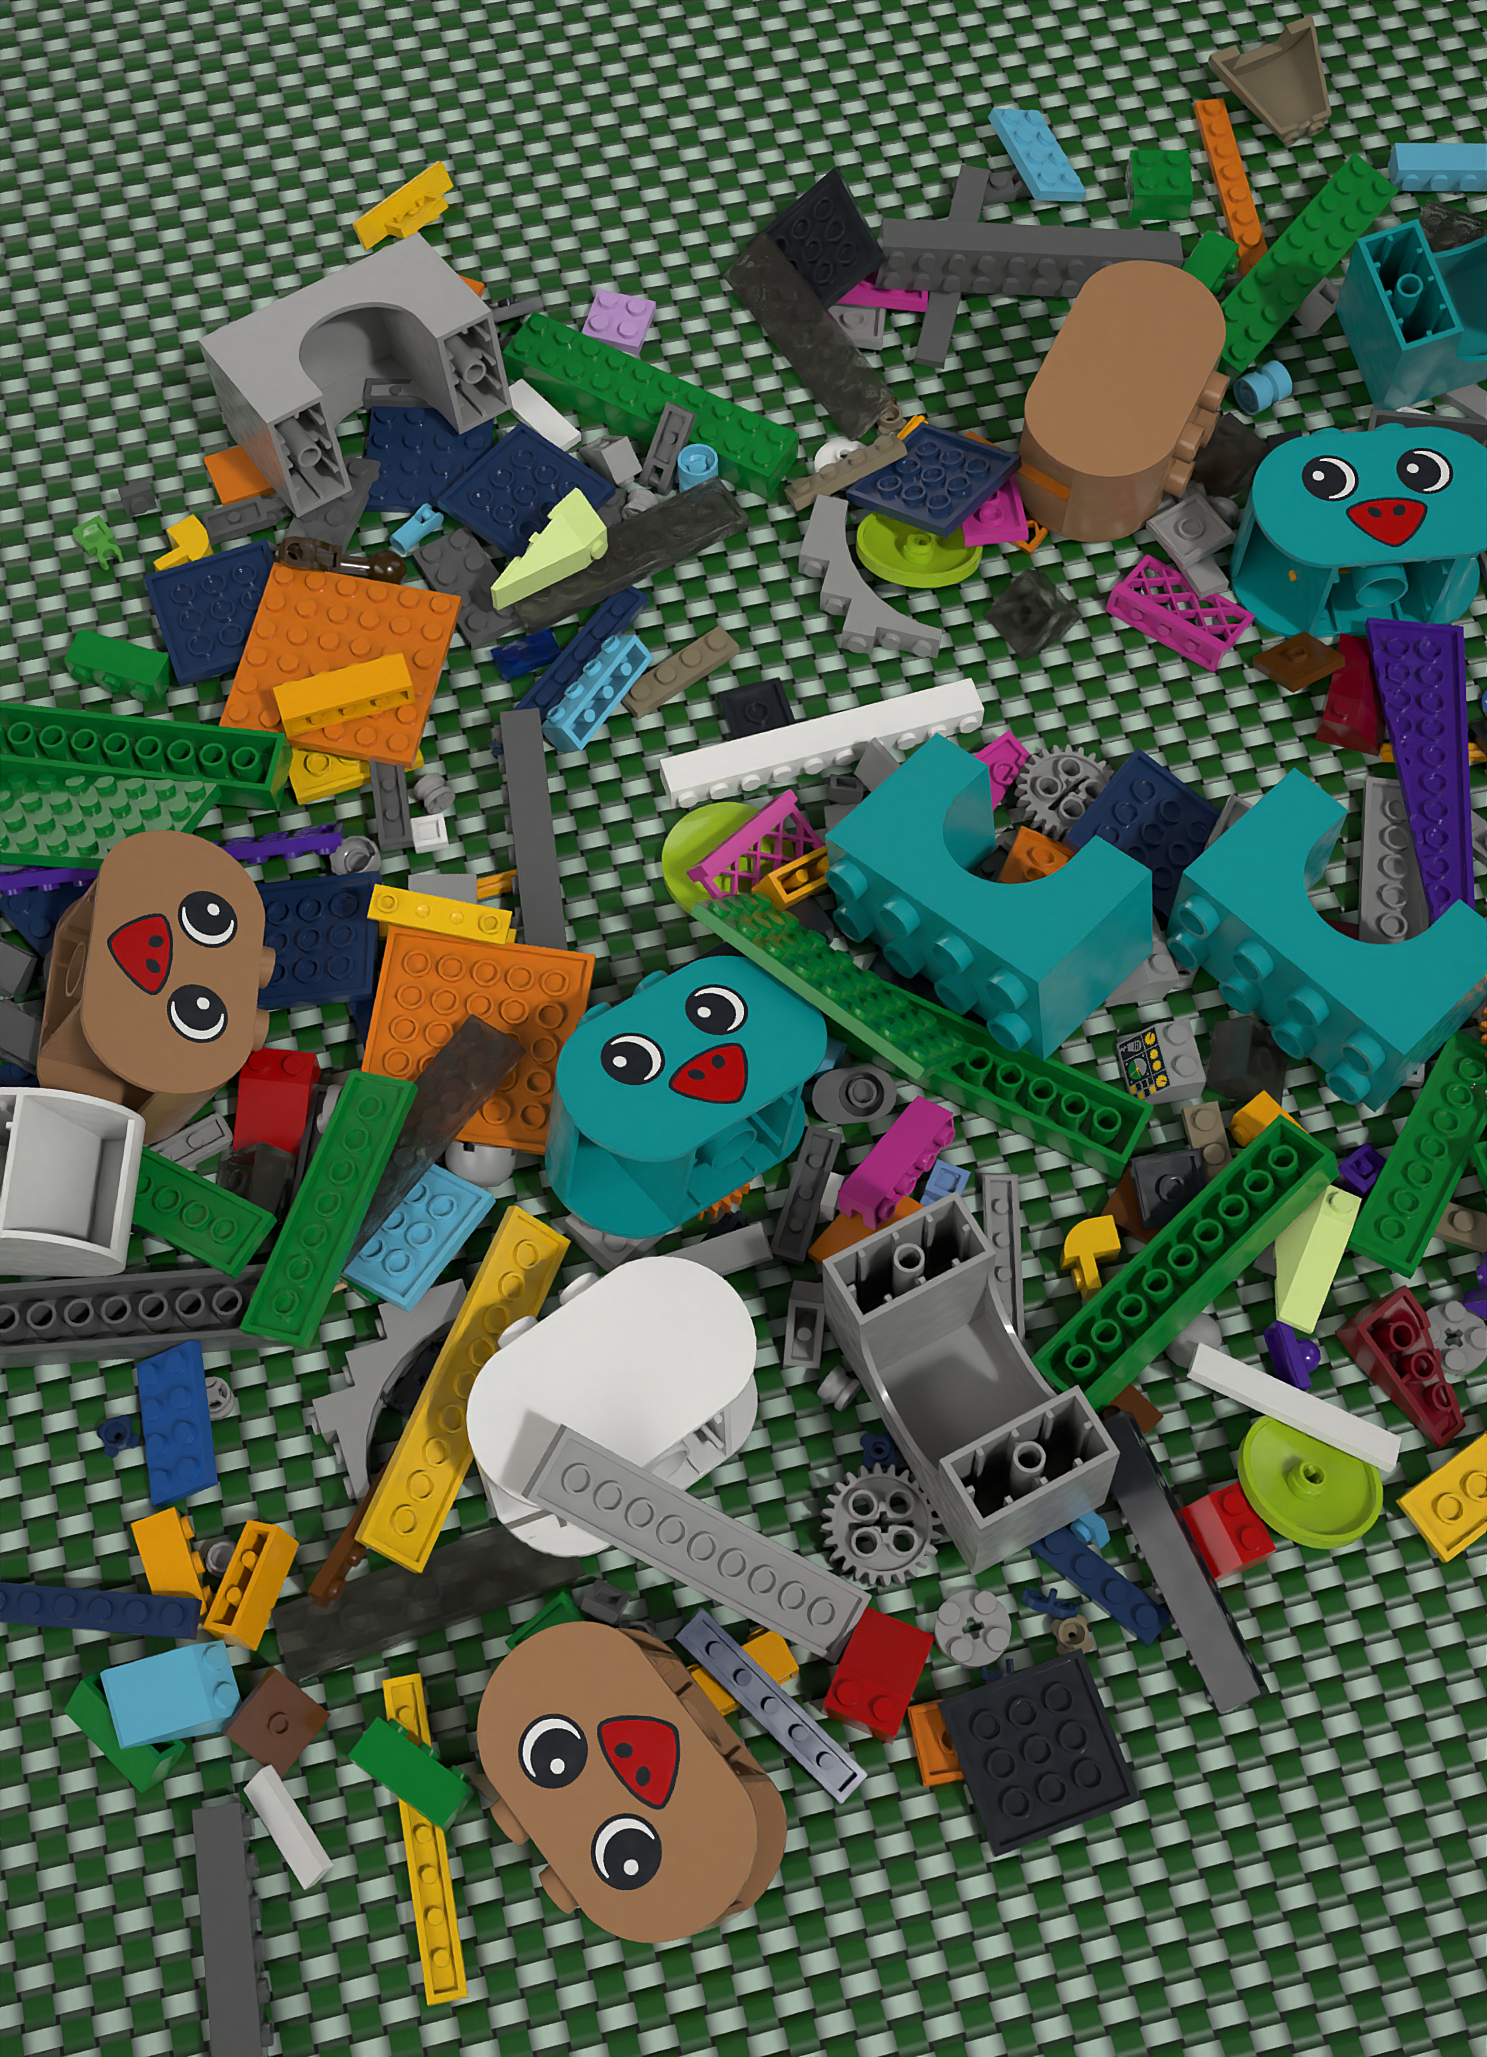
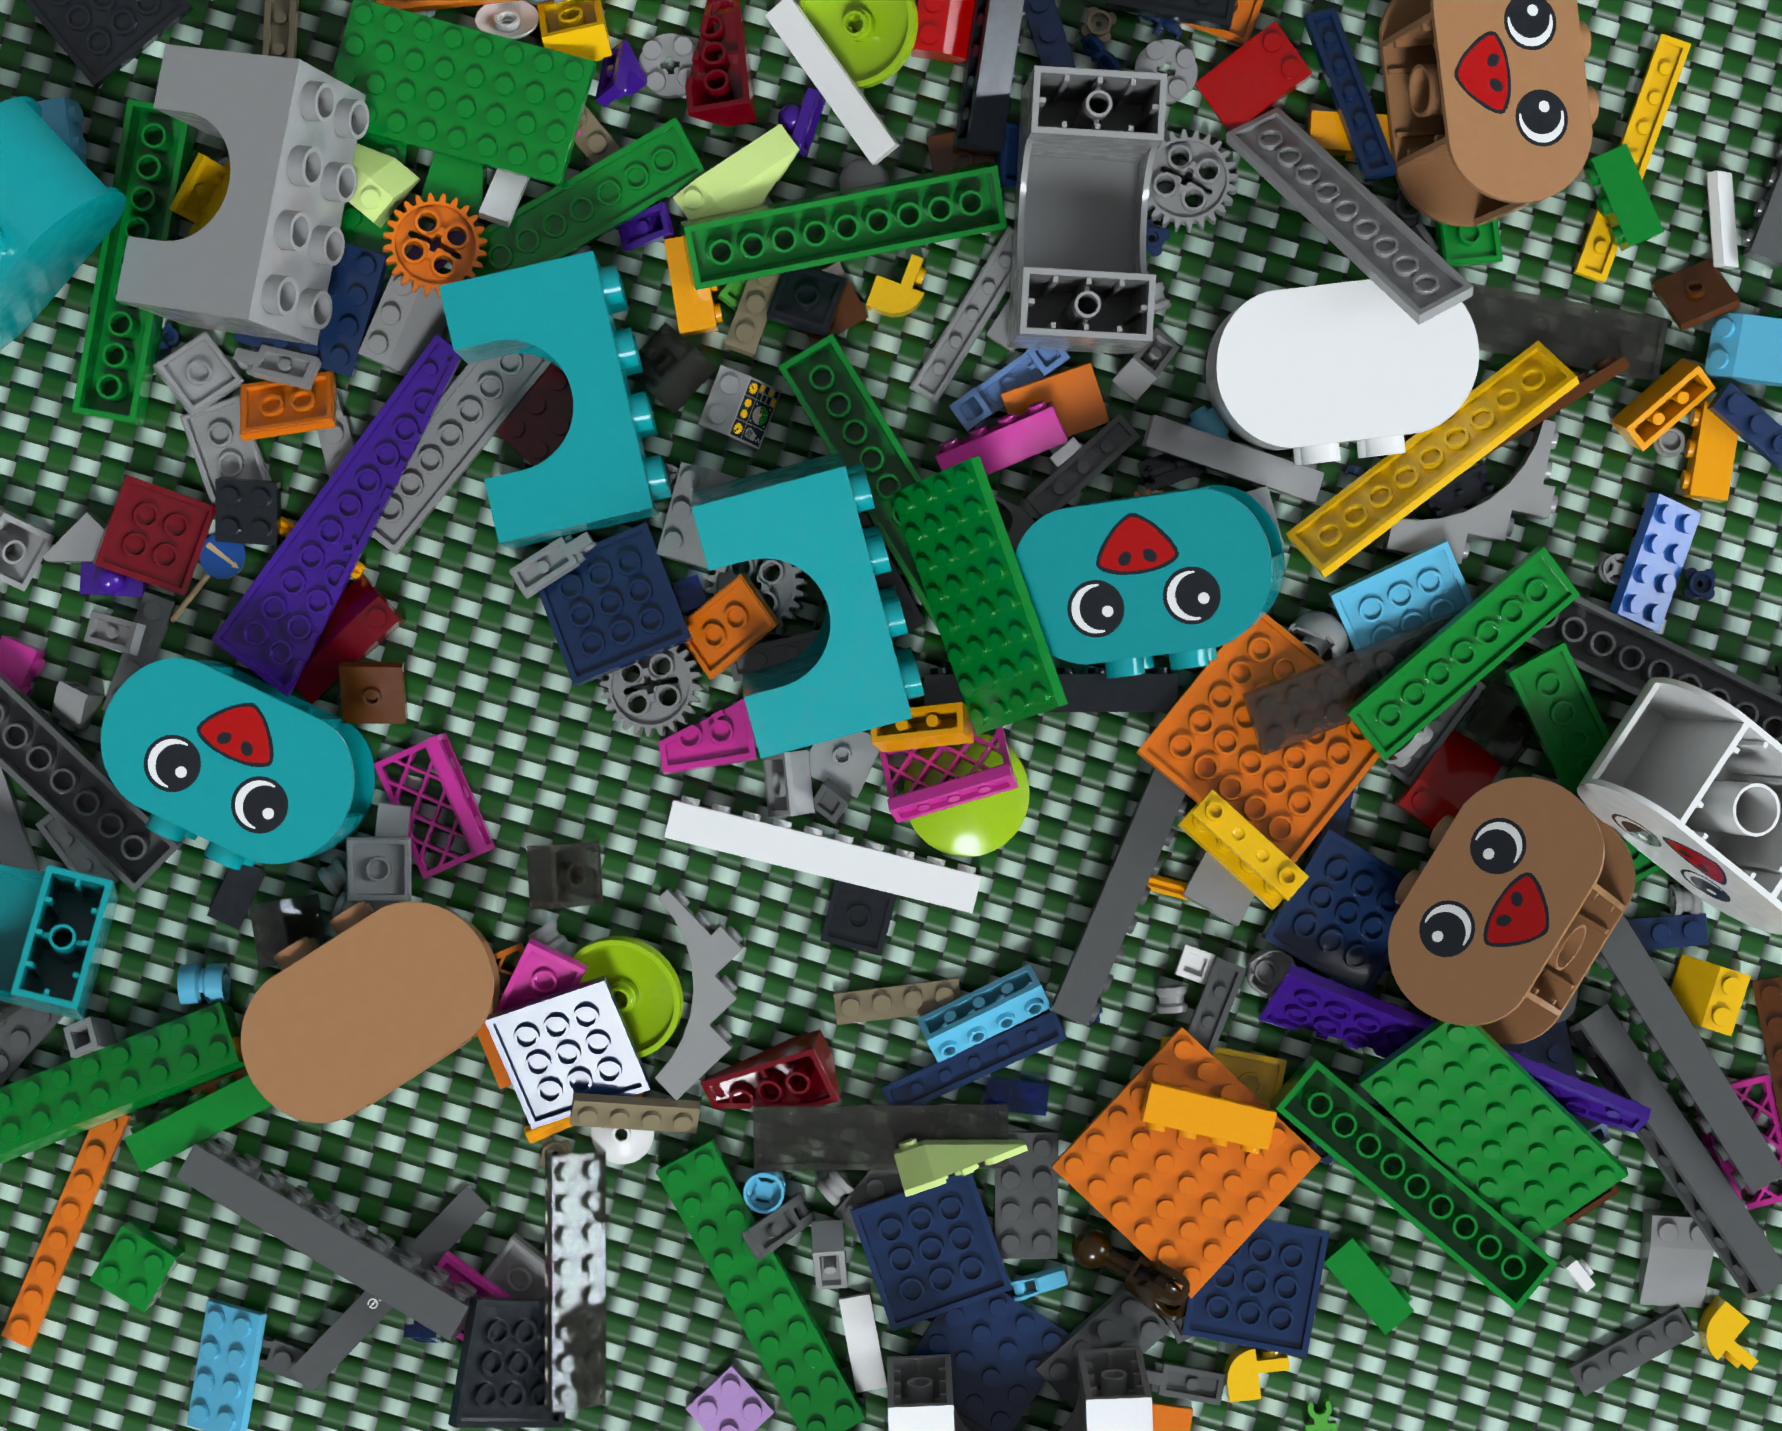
camera: 150 degrees left, 25 degrees up
none -> light grey wheel [528,919,568,949]
none -> dark red wedge [700,1029,840,1109]

